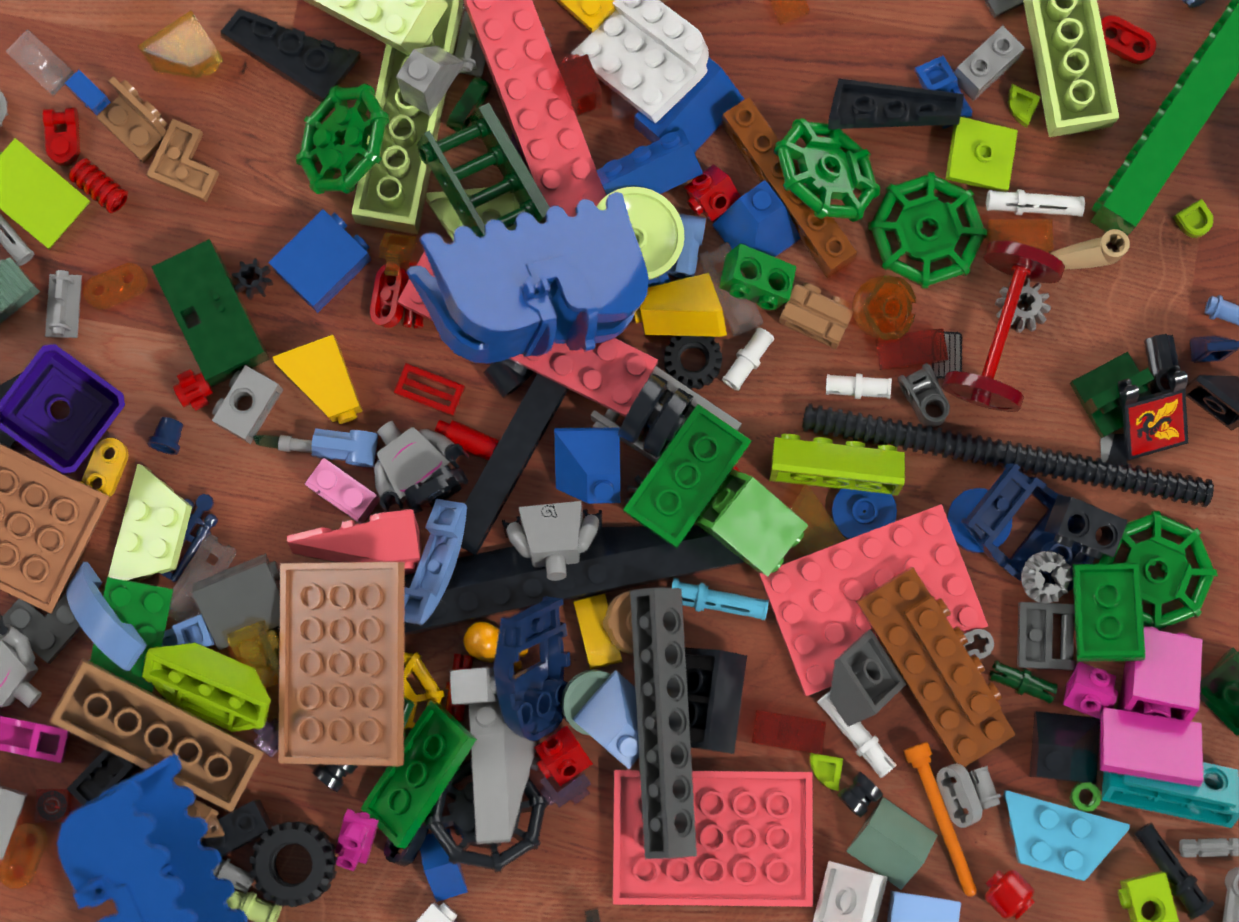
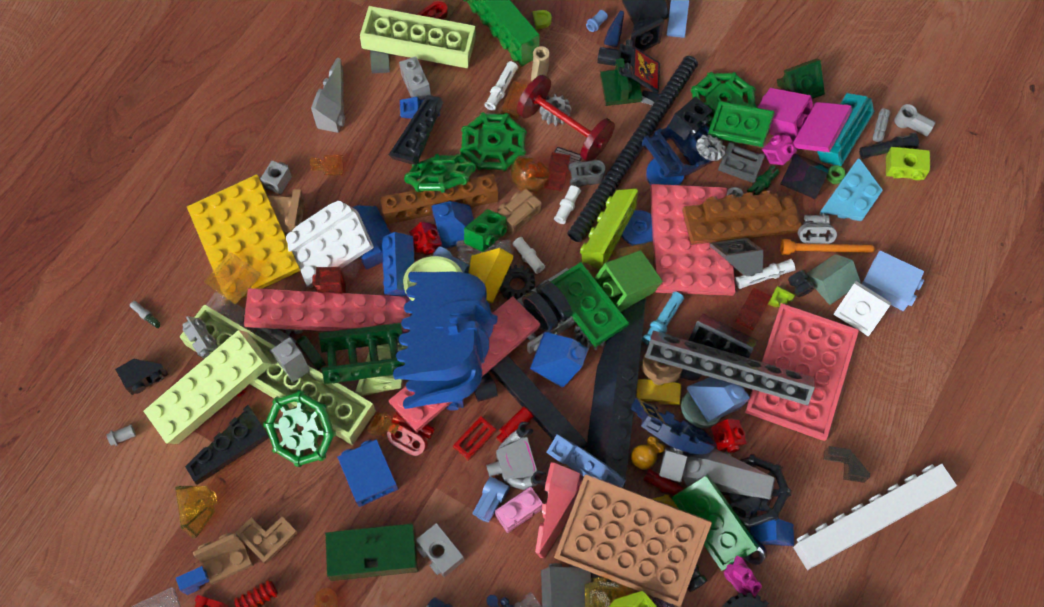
camera: 70 degrees left, 15 degrees down
red gear [173,369,213,411] -> none
black gear [232,258,274,300] -> none
light grey piece [253,435,312,453] -> none
yellow slope [273,335,363,424] -> none
black plate [404,465,469,513] -> none
light grey torso [502,501,602,581] -> none
clear purple bracket [539,773,592,808] -> none
lime plate [945,117,1018,192] -> none
red head [985,870,1035,920] -> none
lime tile [1008,84,1041,128] -> none

